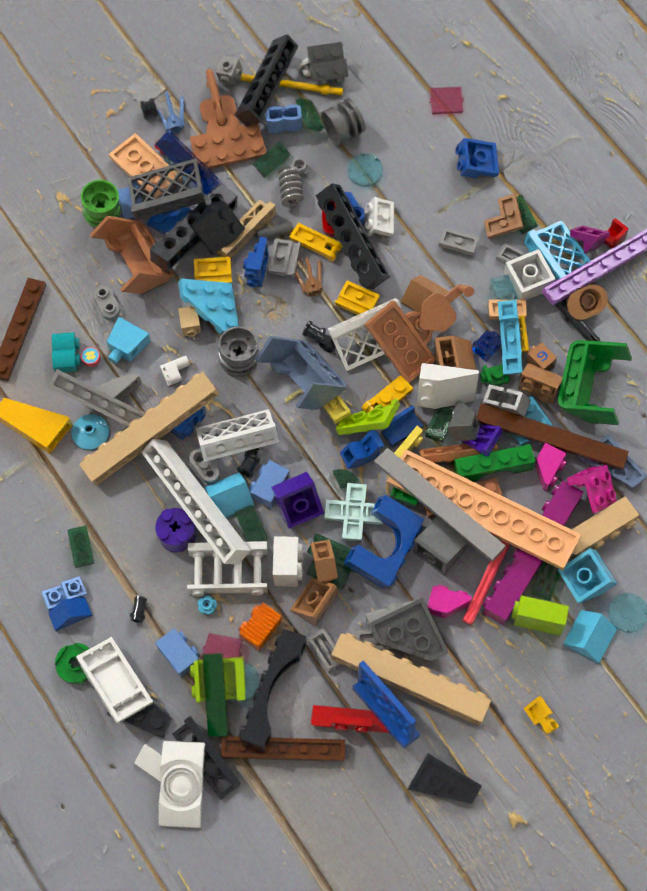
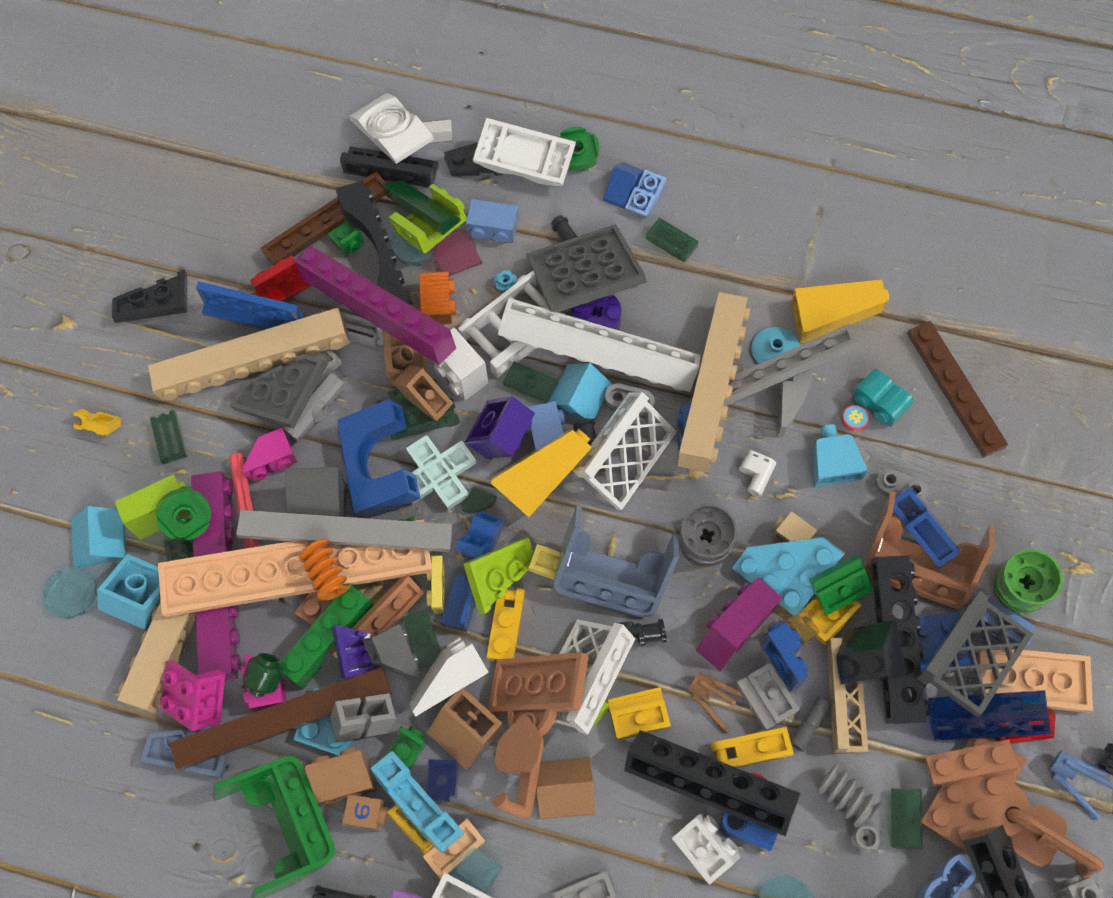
camera: 140 degrees right, 0 degrees up
none -> clear green tile [150,410,187,464]
none -> green plate [156,486,211,540]
none -> dark green head [243,653,283,697]
none -> magenta brick [294,245,456,365]
none -> orange piece [299,538,351,601]
none -> green bracket [328,221,365,257]
none -> yellow slope [490,429,592,517]
none -> dark grey plate [526,224,647,312]
none -> magenta wedge [696,577,783,672]
none -> clear yellow slope [786,611,819,647]
none -> green plate [809,555,873,615]
none -> blue slope [893,484,961,567]
none -> nougat plate [924,740,1018,787]

